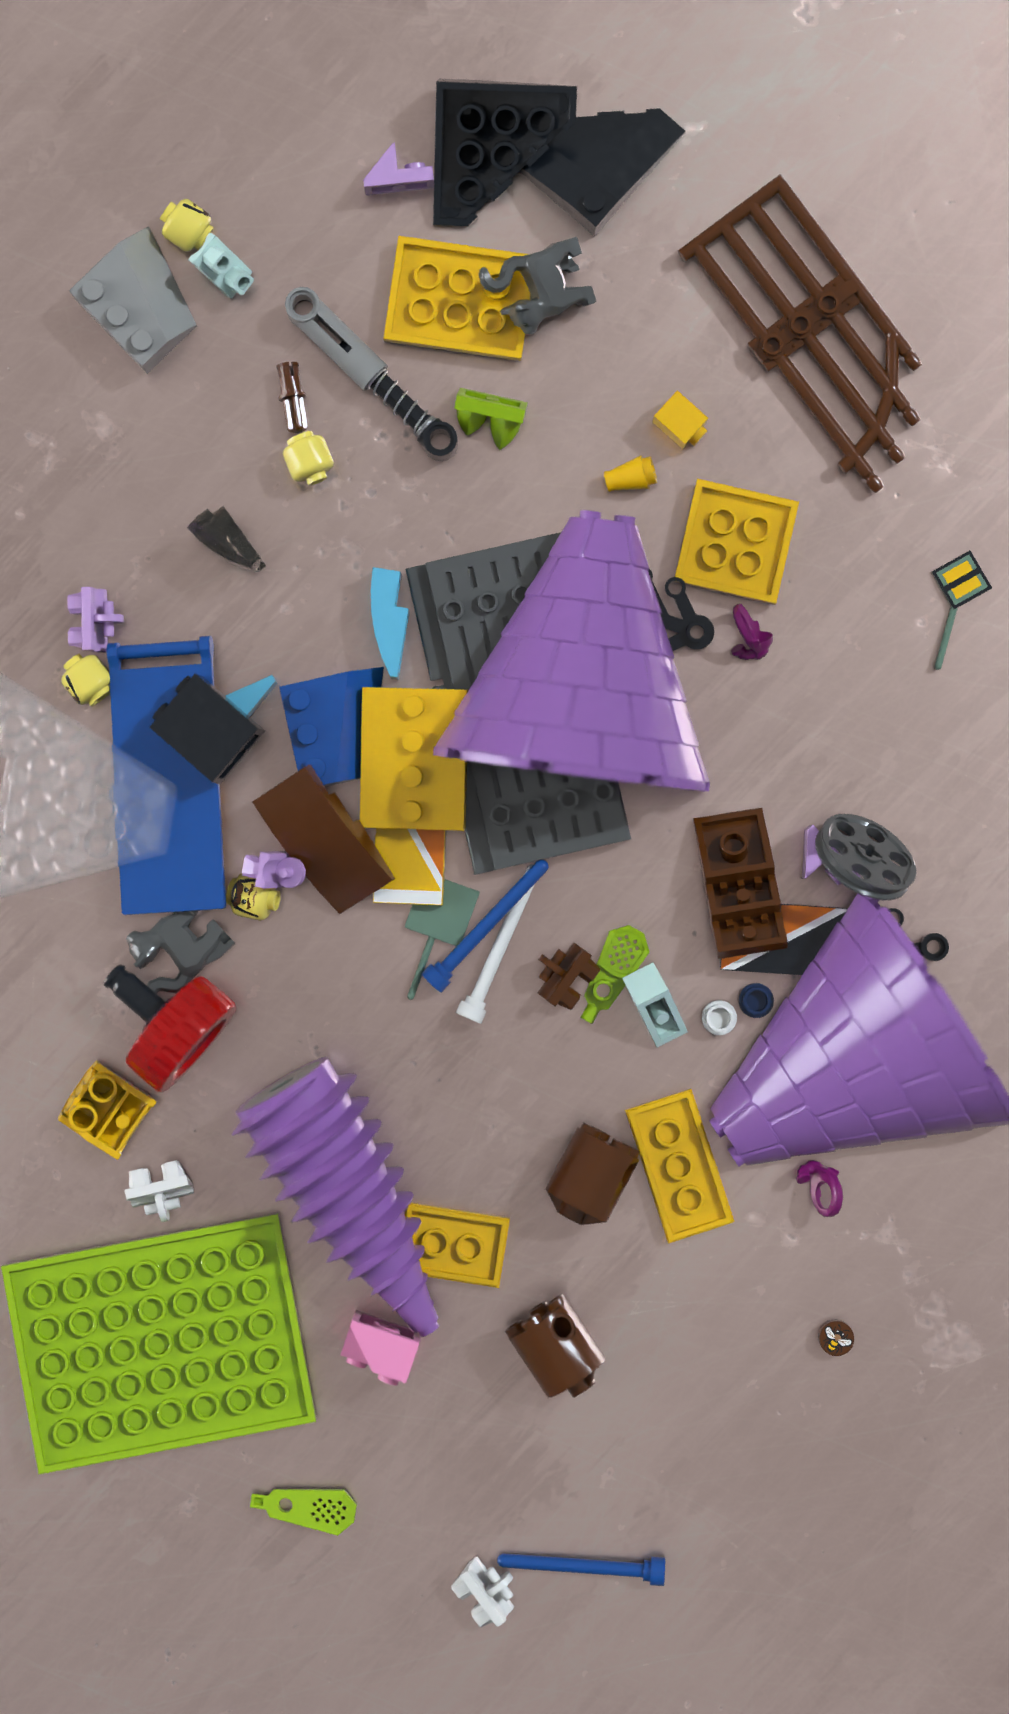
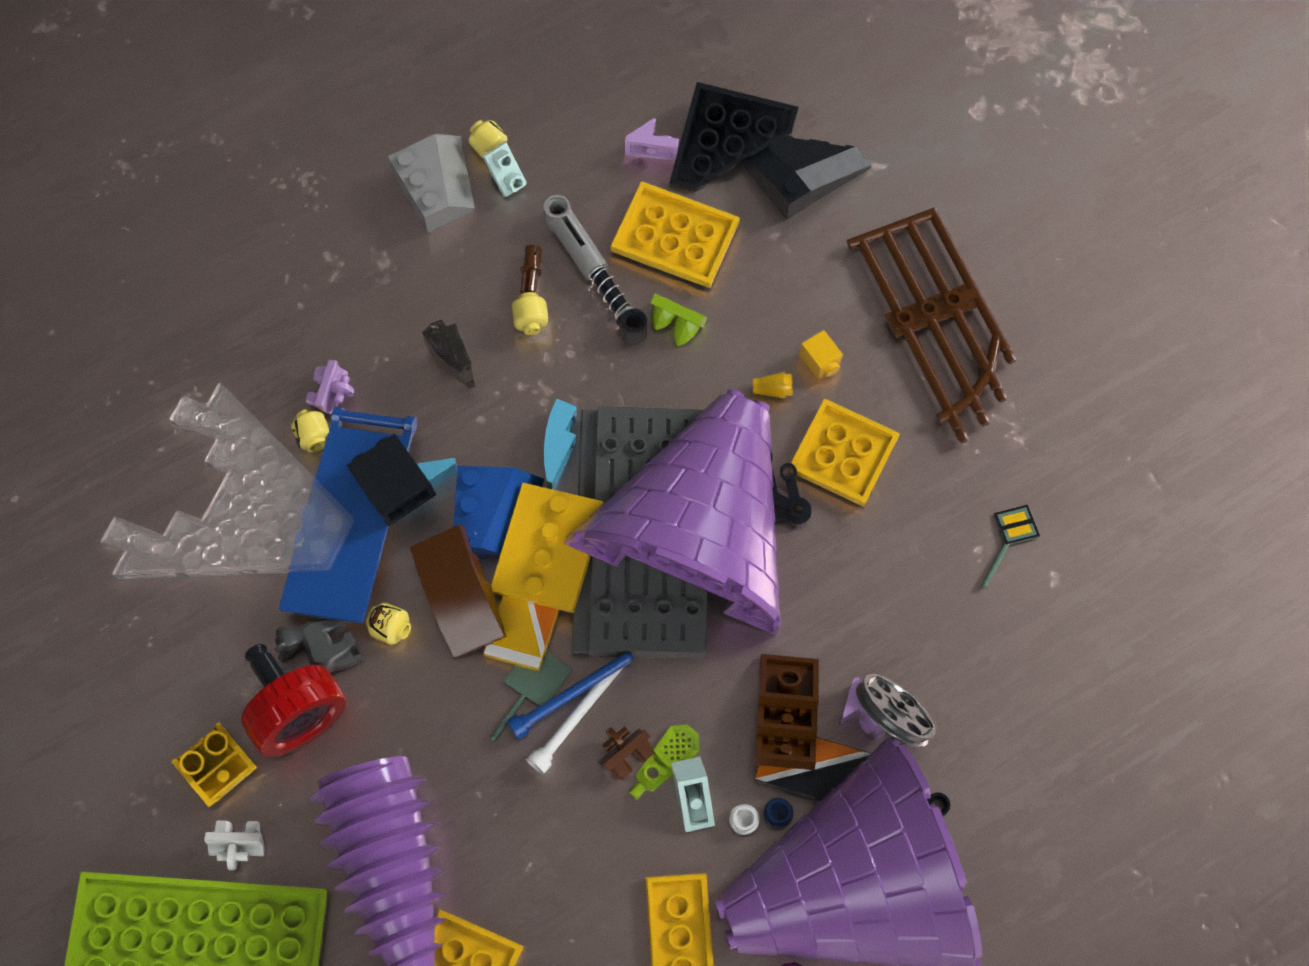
camera: 10 degrees right, 20 degrees down
lavender hips [242,851,306,889] -> none
dark grey animal [479,237,597,335] -> none
reddish brown cylinder [545,1122,640,1225] -> none
magenta piece [731,604,773,660] -> none

